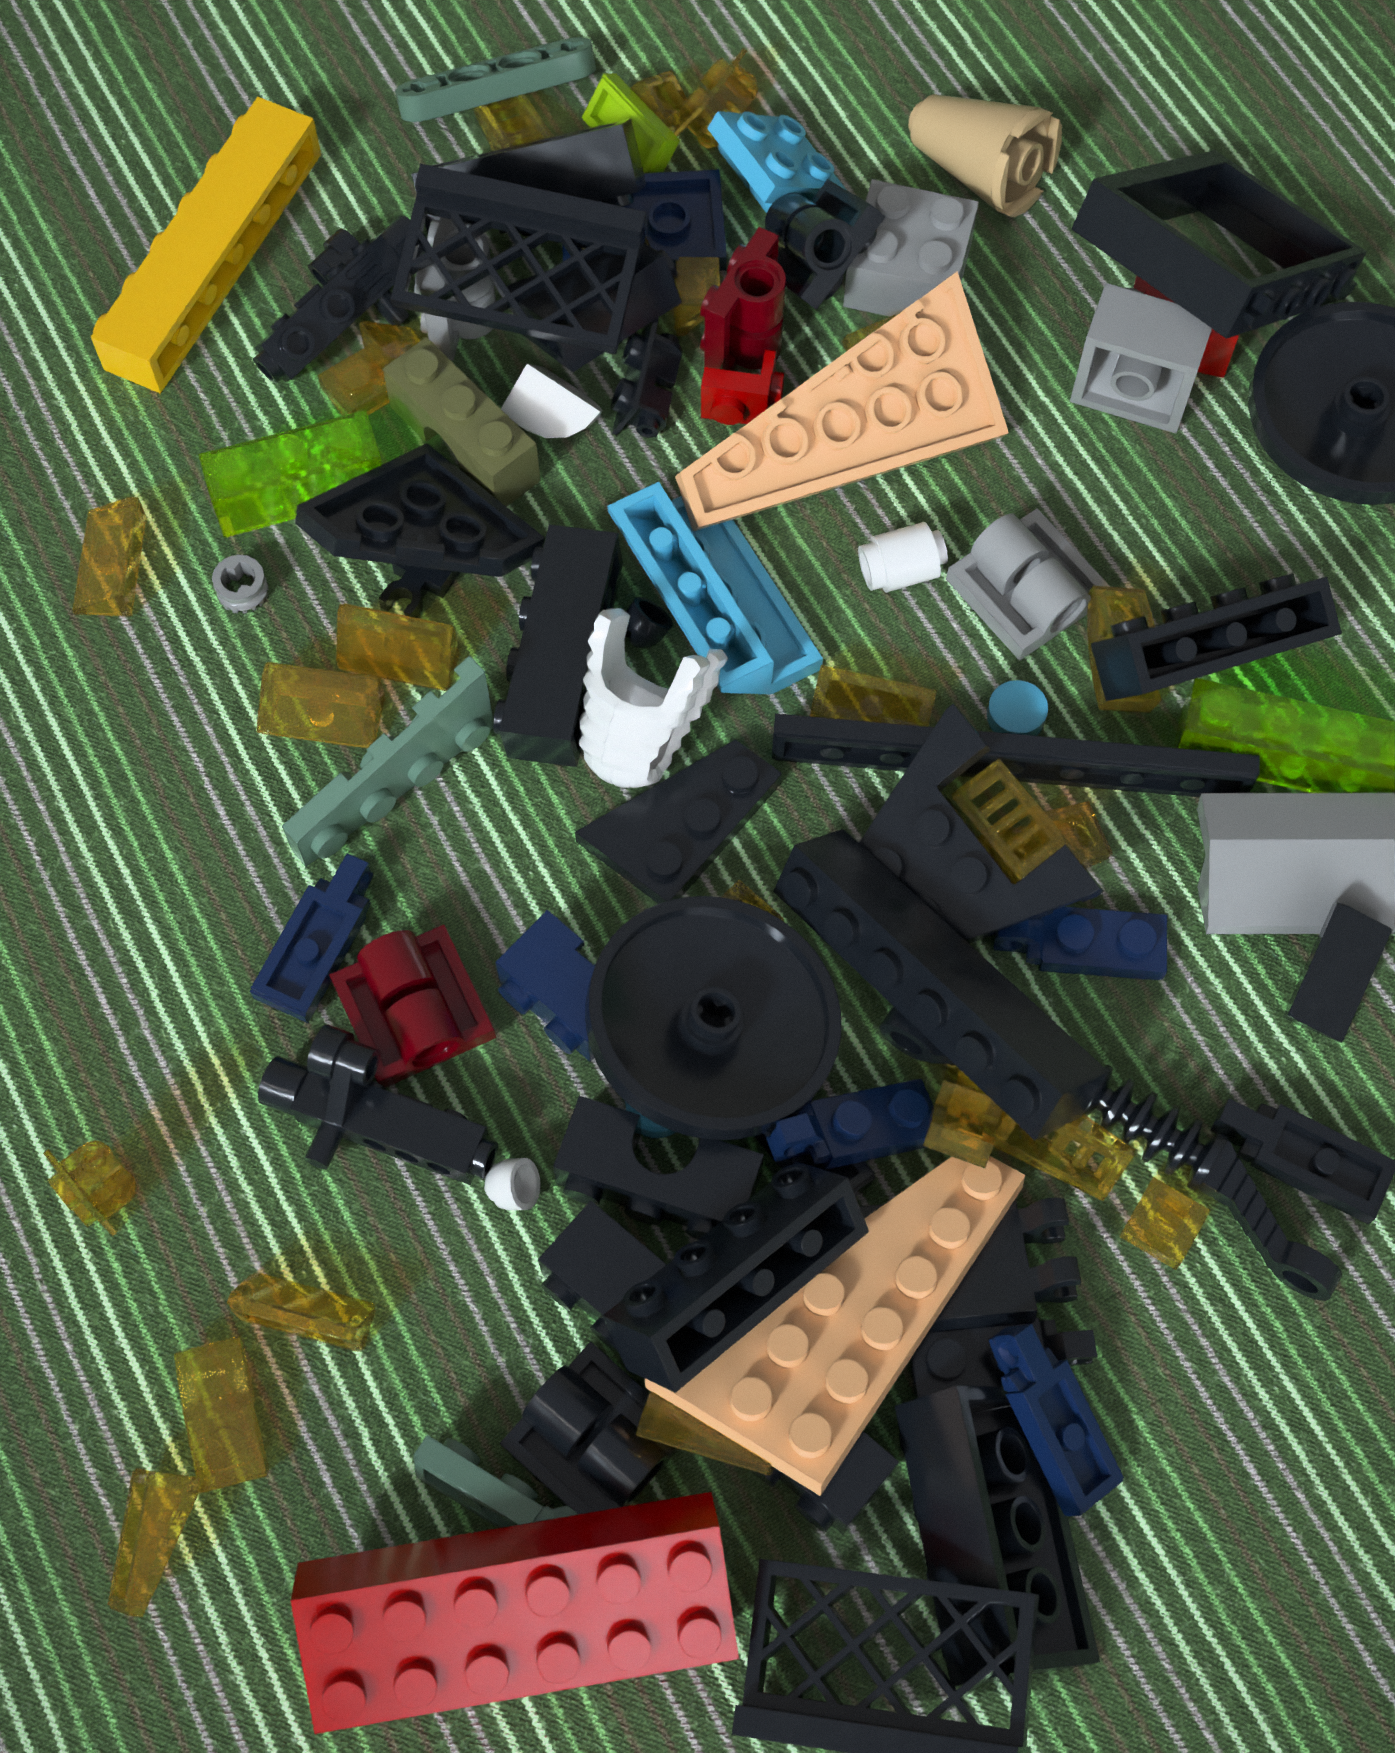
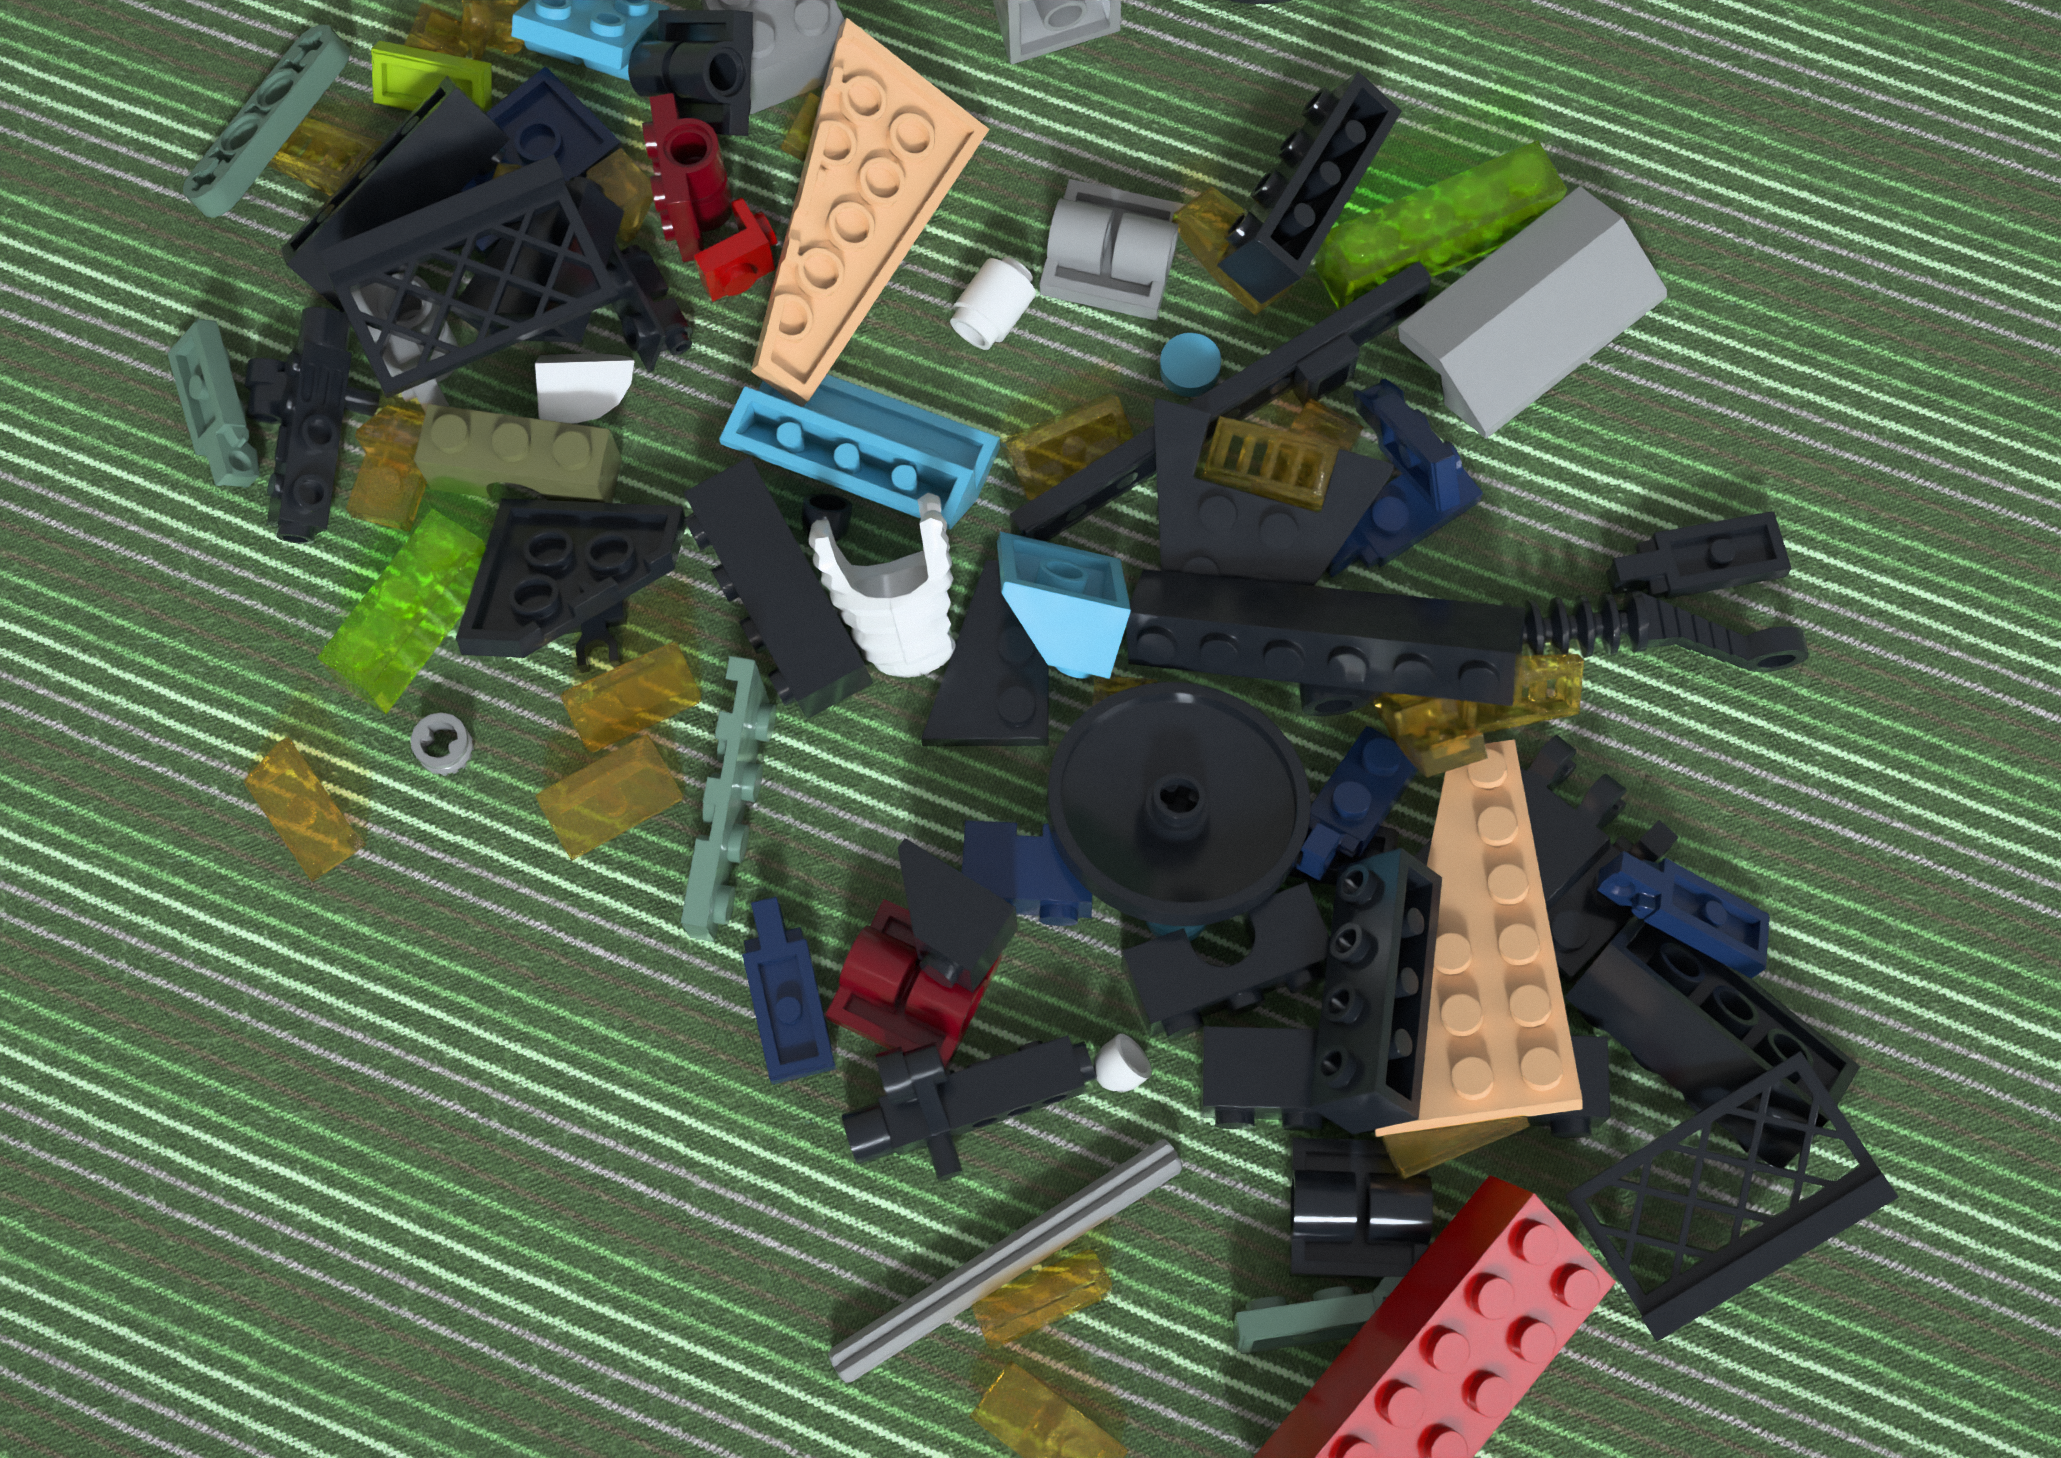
camera: 35 degrees left, 5 degrees up
clear yellow hinge [43,1141,137,1236] -> none
yellow brick [91,96,321,394] -> none
clear yellow tile [1119,1177,1211,1270] -> none
black slope [1282,901,1392,1043] -> none
none -> sand green hinge [167,319,260,488]
none -> light grey axle [828,1139,1182,1383]
none -> black slope [897,838,1018,993]
none -> medium azure slope [997,531,1131,679]
none -> black tile [1292,334,1360,407]
none -> dark blue hinge [1353,378,1463,512]

